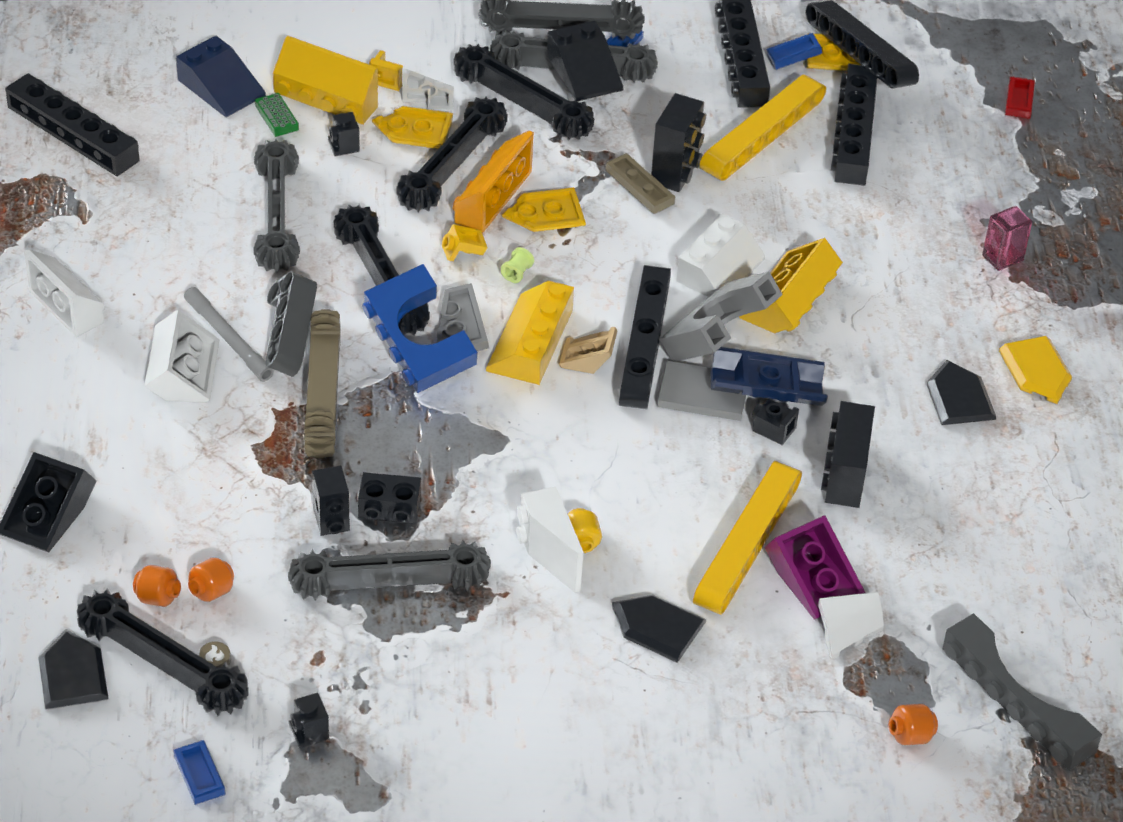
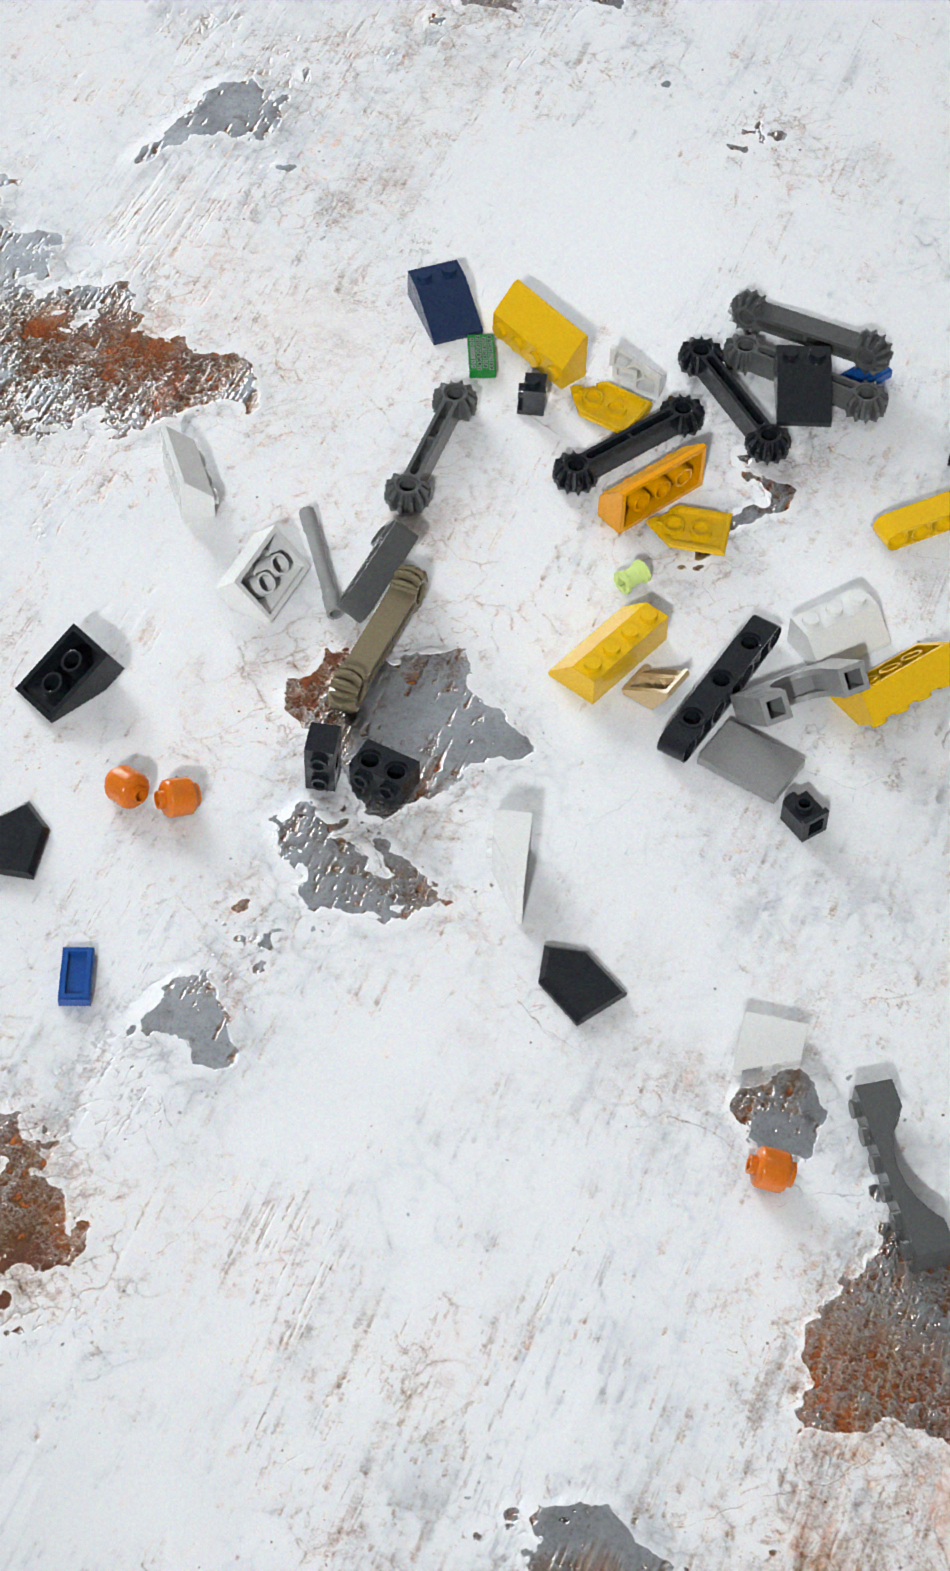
camera: 25 degrees right, 5 degrees up
black brick [5,73,140,177] -> none
black arm [77,588,249,716] -> none
dark tan tile [199,642,231,667] -> none
dark grey arm [288,540,491,601] -> none
black brick [289,692,329,748] -> none
black arm [333,203,430,336] -> none
blue arch [362,264,478,393] -> none
yellow bracket [369,50,403,91] -> none
light grey wing [437,283,489,351] -> none
yellow bracket [442,224,488,261] -> none
yellow head [568,508,602,553] -> none
dark tan plate [606,153,675,214] -> none
black brick [651,93,706,193] -> none
yellow beam [693,461,802,615] -> none
dark blue piece [710,347,828,406] -> none
magenta slope [764,515,866,620] -> none
black brick [821,401,875,508] -> none

